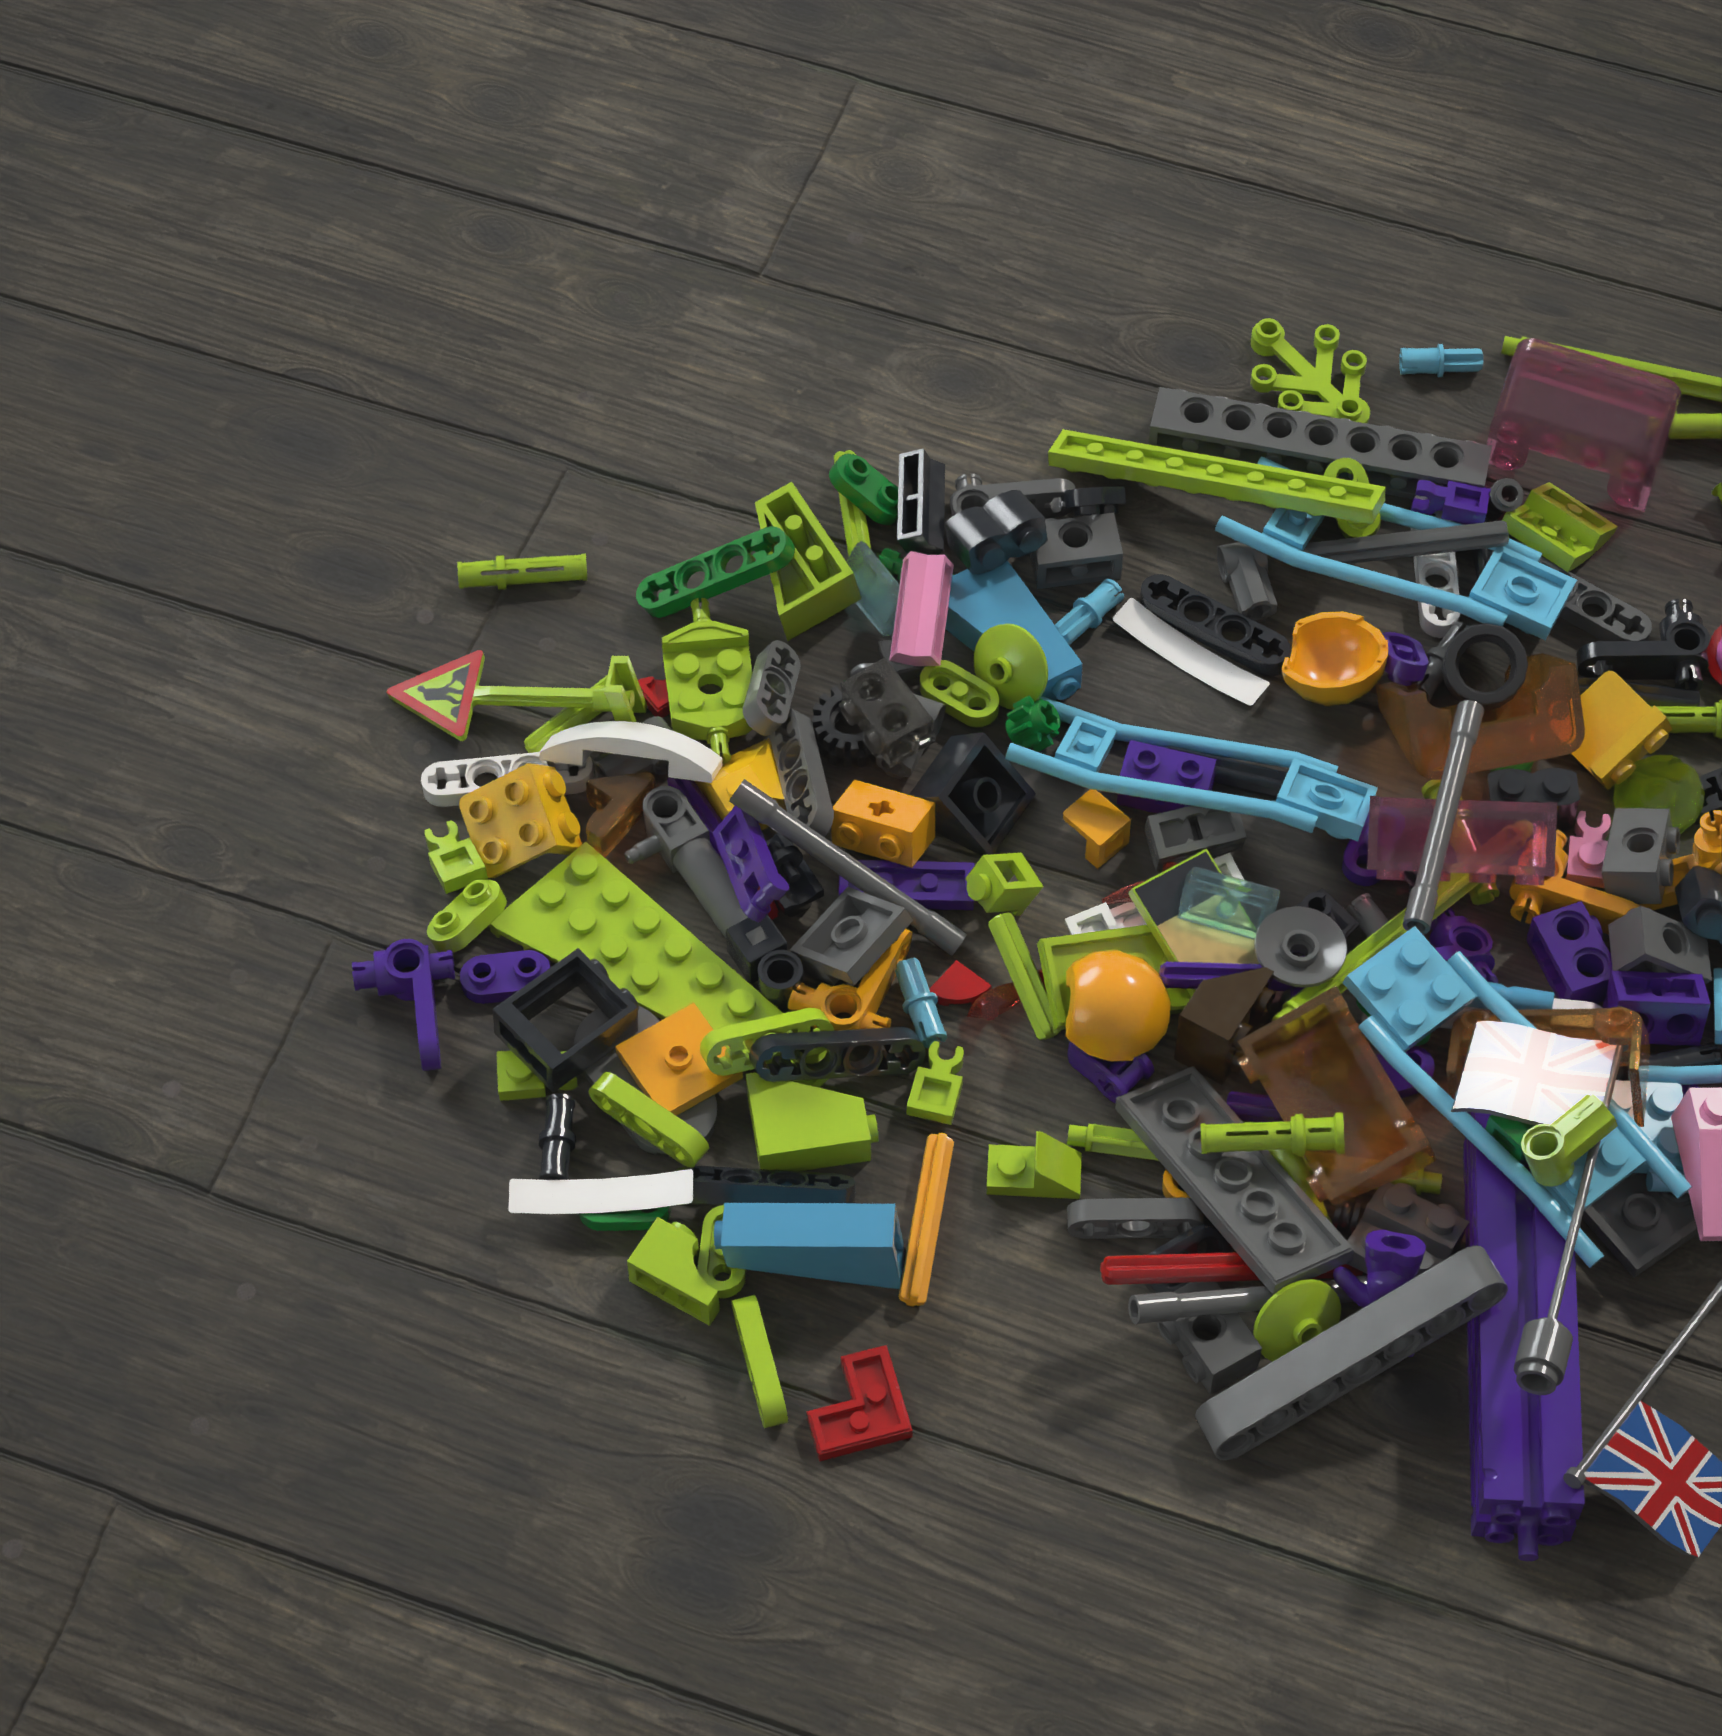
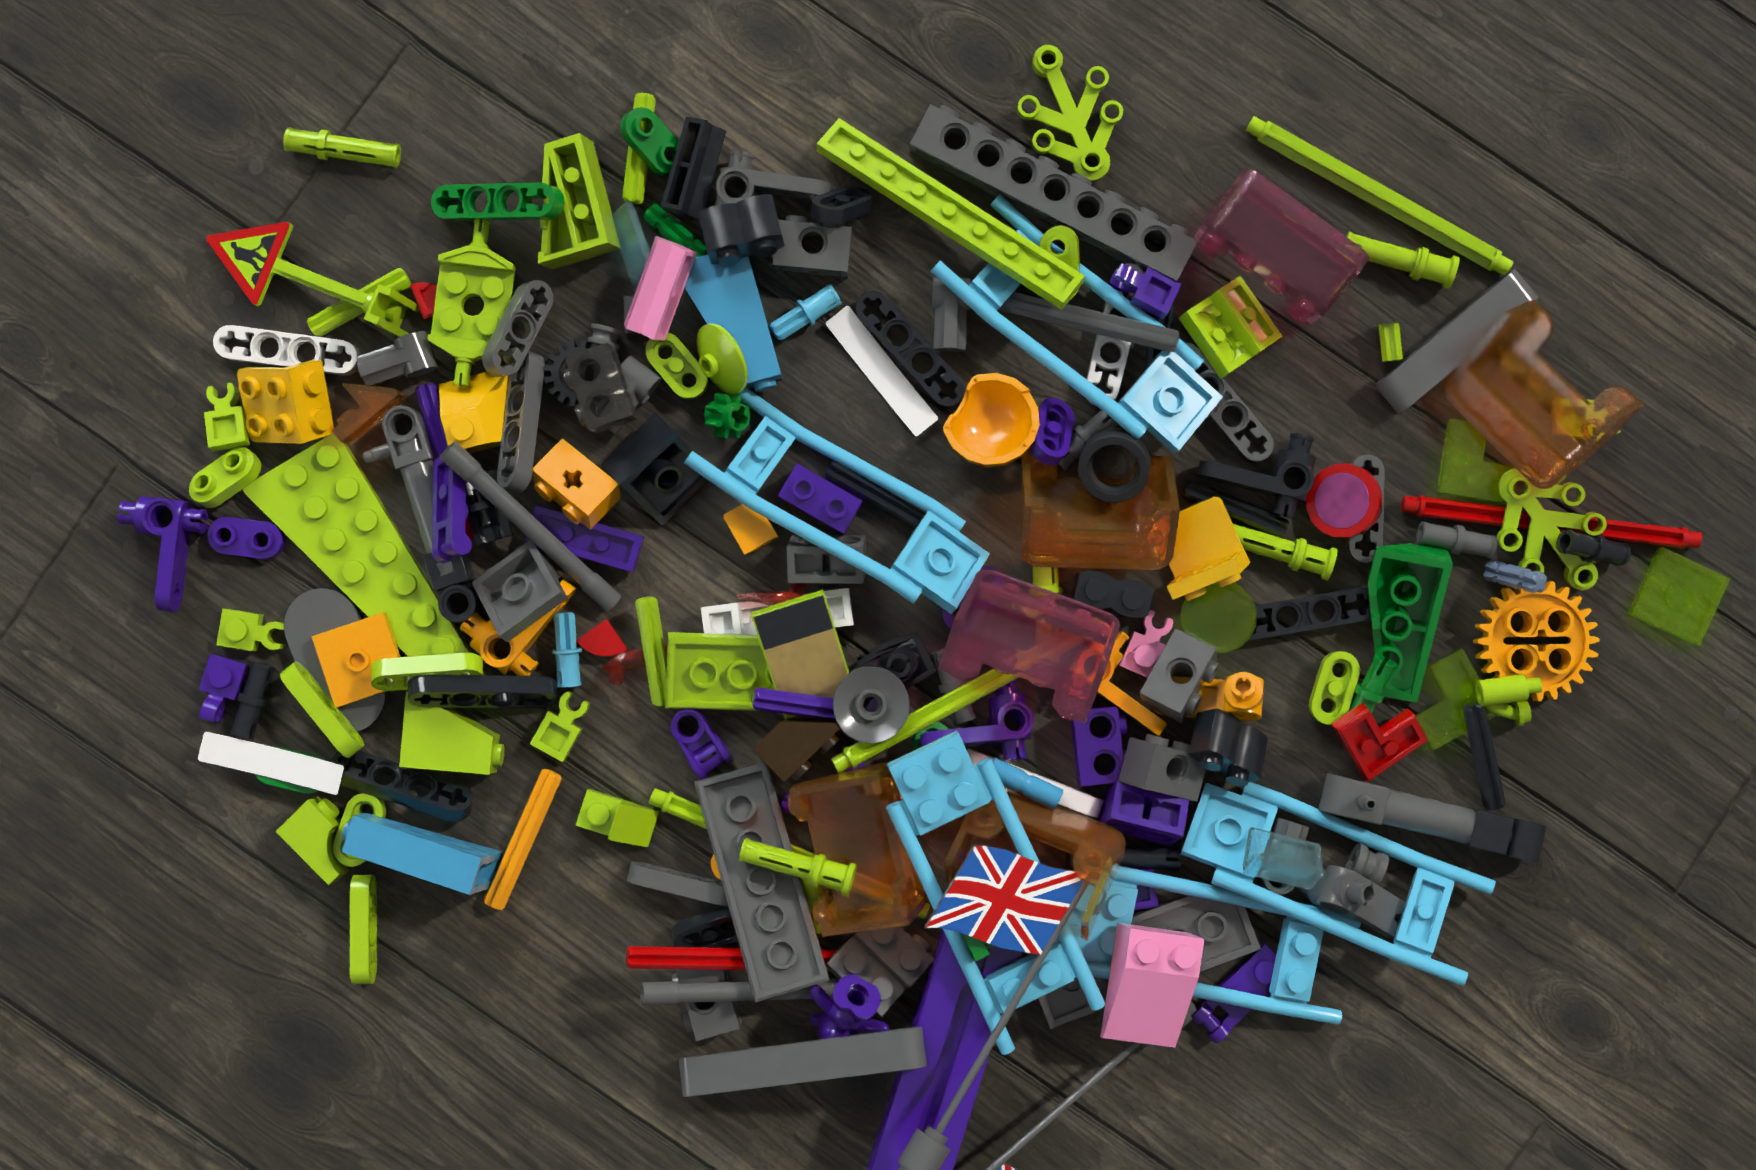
camera: 15 degrees right, 30 degrees up
black window [493,948,639,1093] -> none
white slope [539,721,722,783] -> none
red tile [806,1345,913,1461] -> none
lime brick [965,853,1044,916] -> none
light orange cylinder [1066,950,1171,1062] -> none
clear light blue slope [1177,867,1280,939] -> none
lime dish [1253,1279,1341,1362] -> none
medium azure axle [1399,344,1483,377] -> none
dark grey piece [1402,700,1484,935] -> none
dark grey pin [1487,478,1524,514] -> none
lime piece [1521,1094,1618,1187] -> none
none -> dark purple plate [199,654,250,722]

